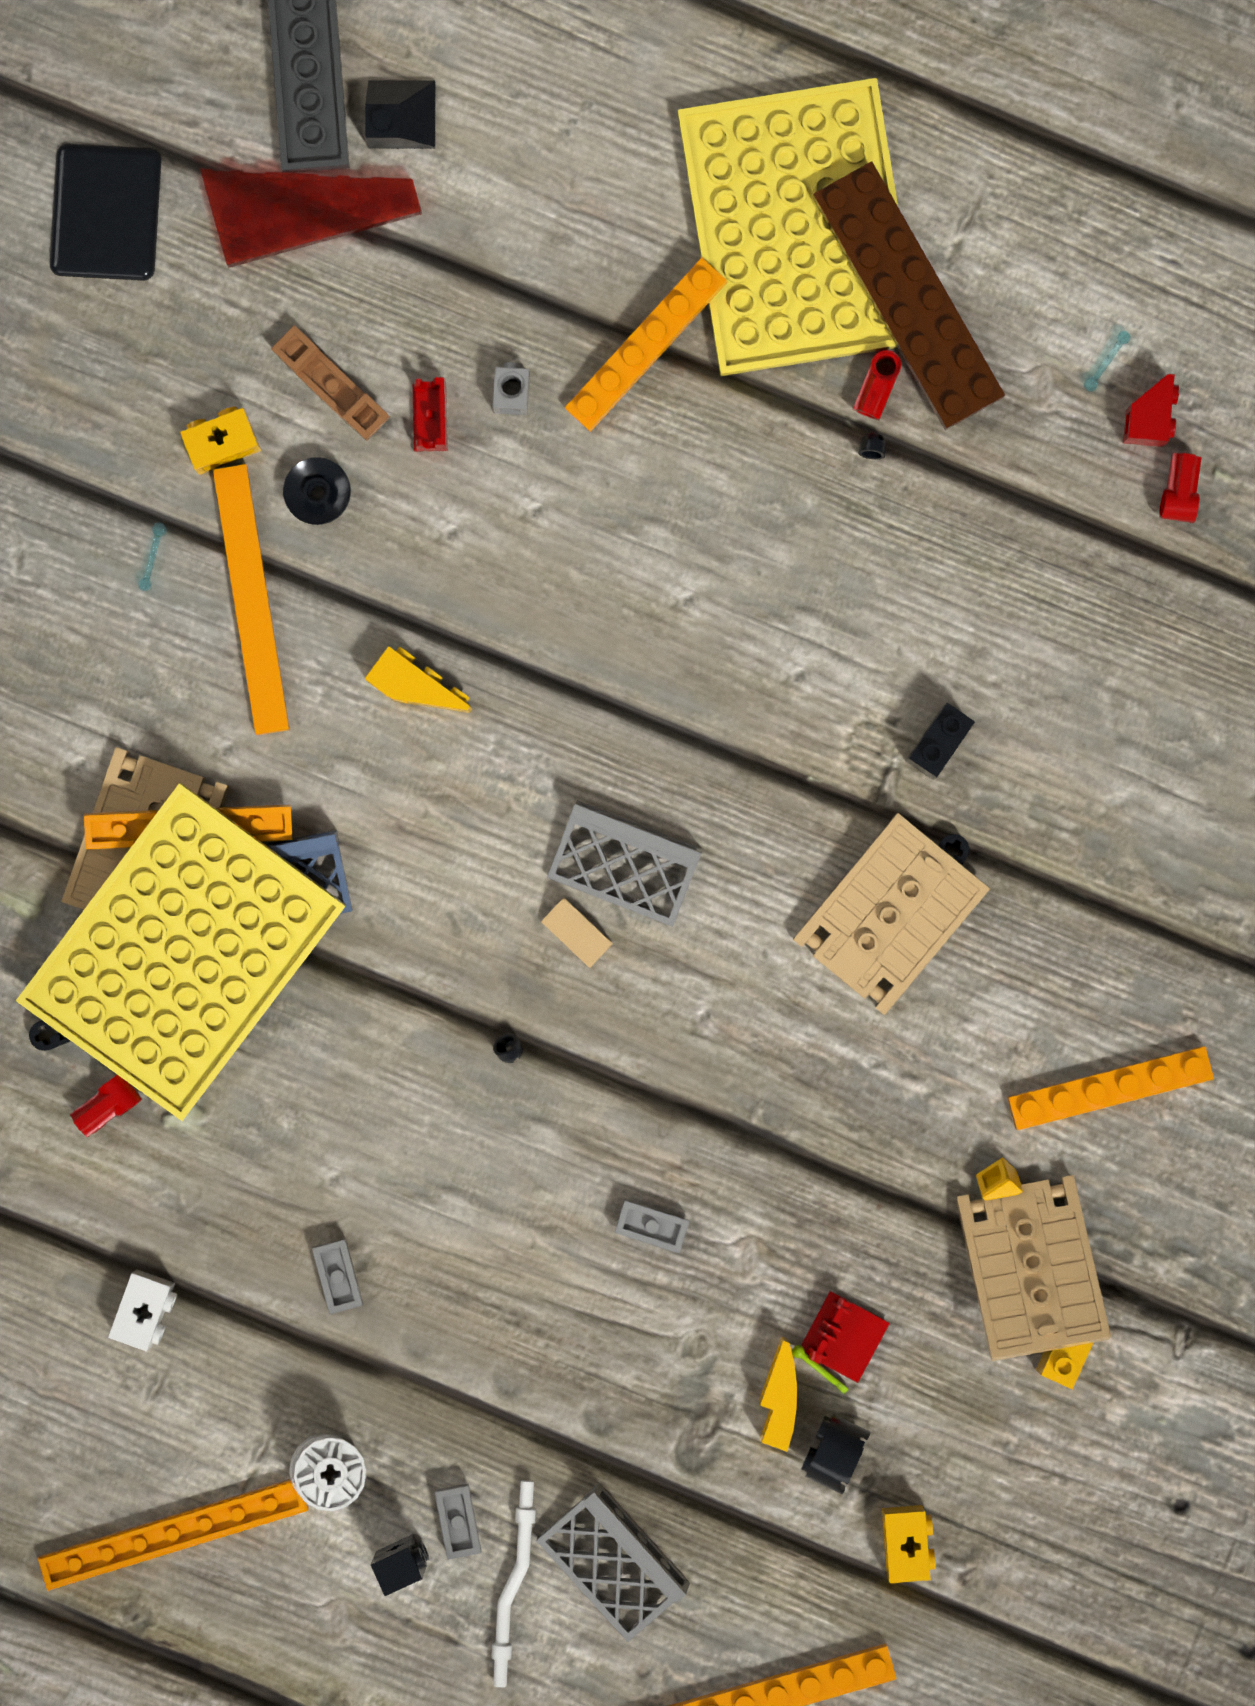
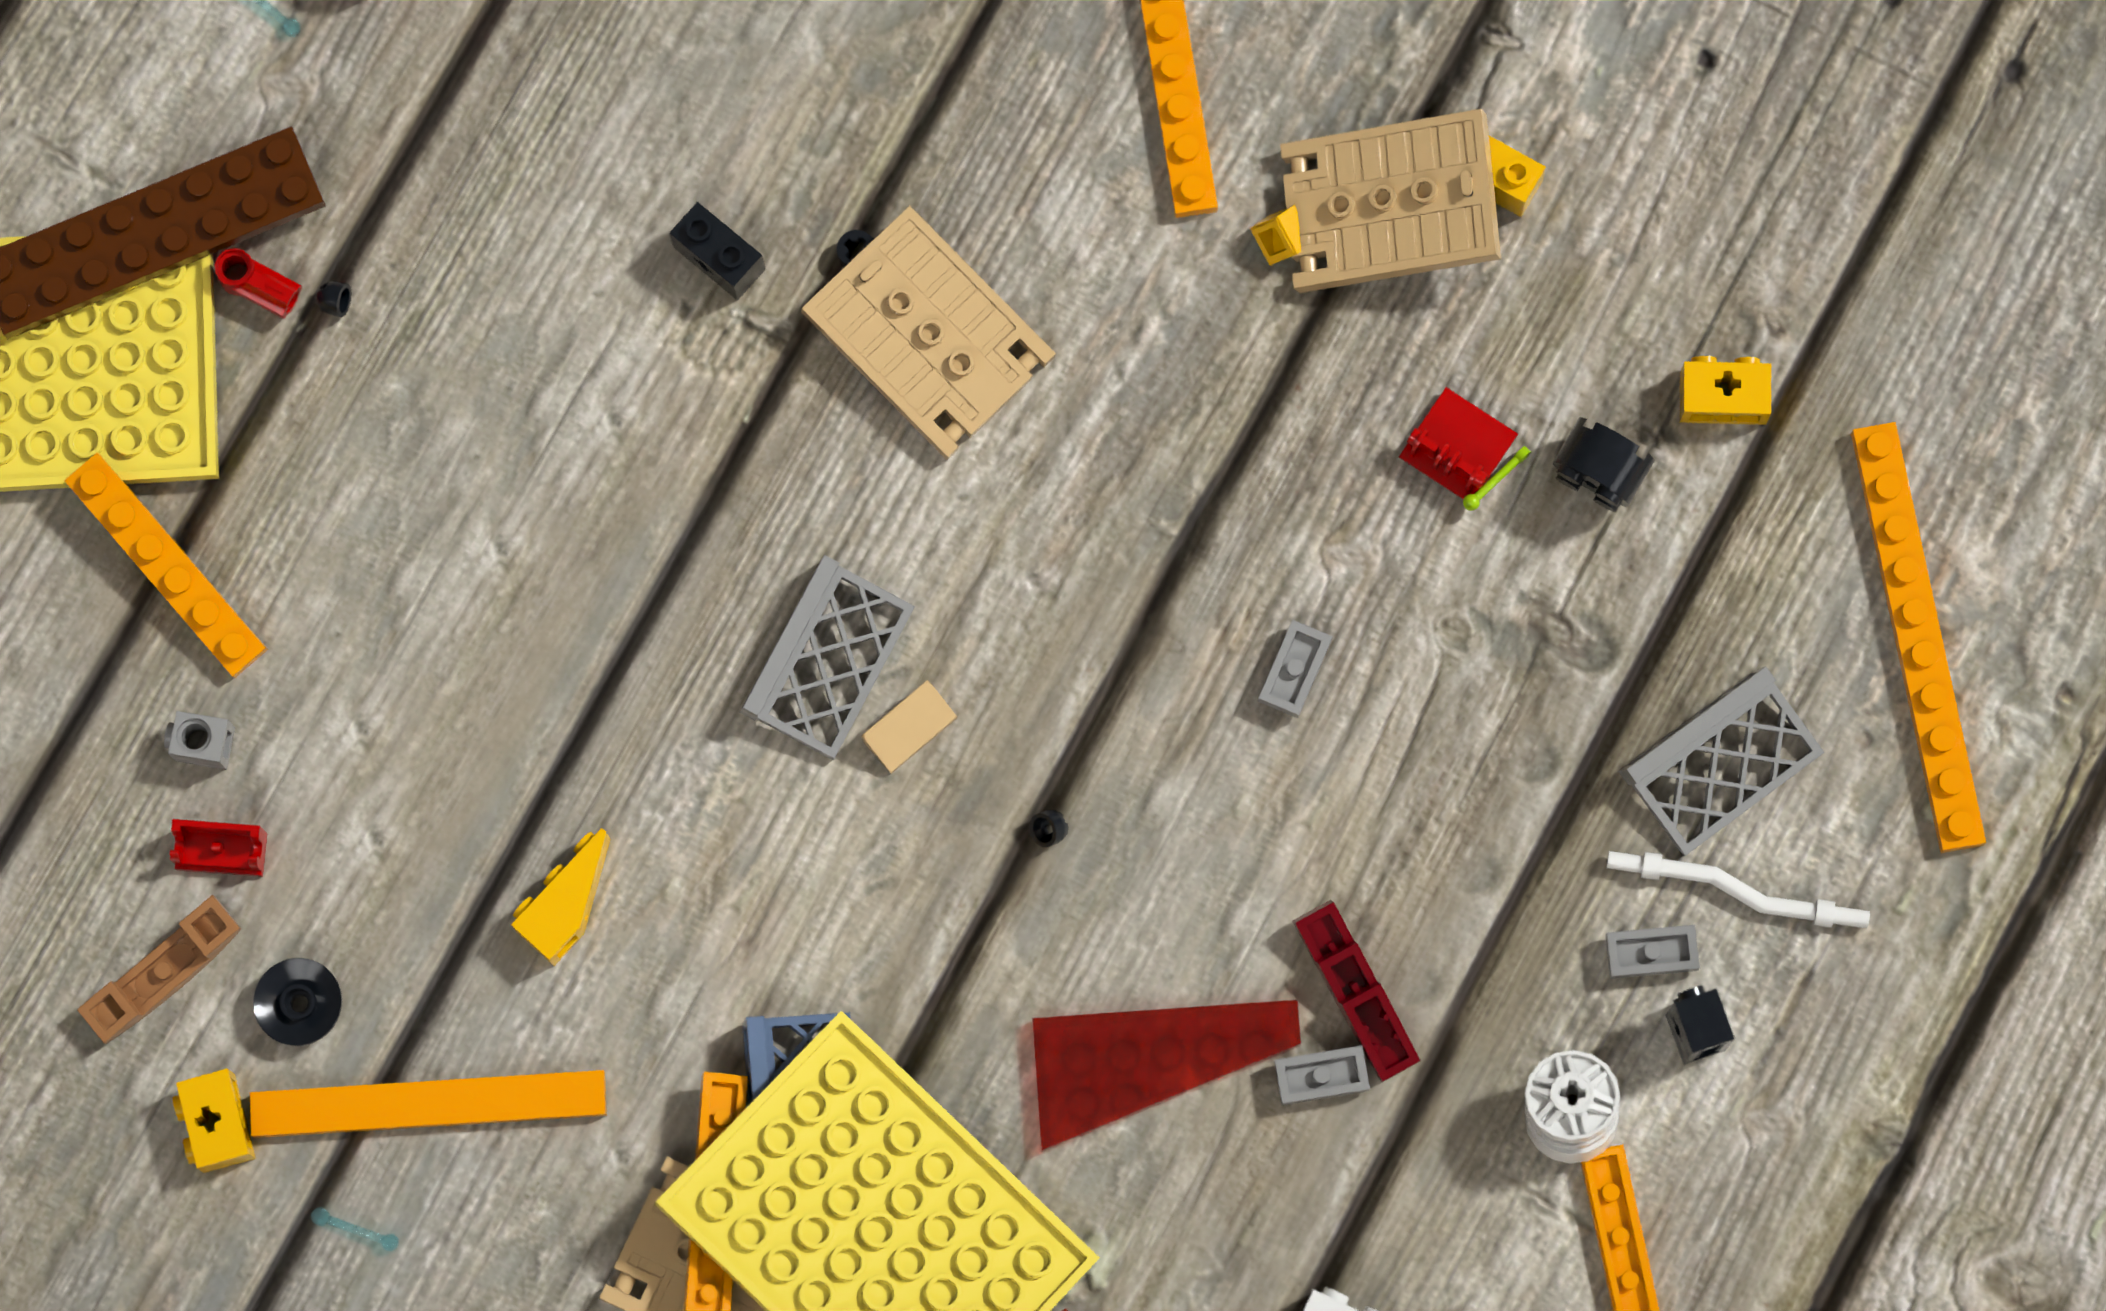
camera: 80 degrees left, 10 degrees down
yellow slope [759,1336,797,1452] -> none
none -> clear red wing [1032,1000,1301,1152]
none -> dark red slope [1292,900,1421,1082]

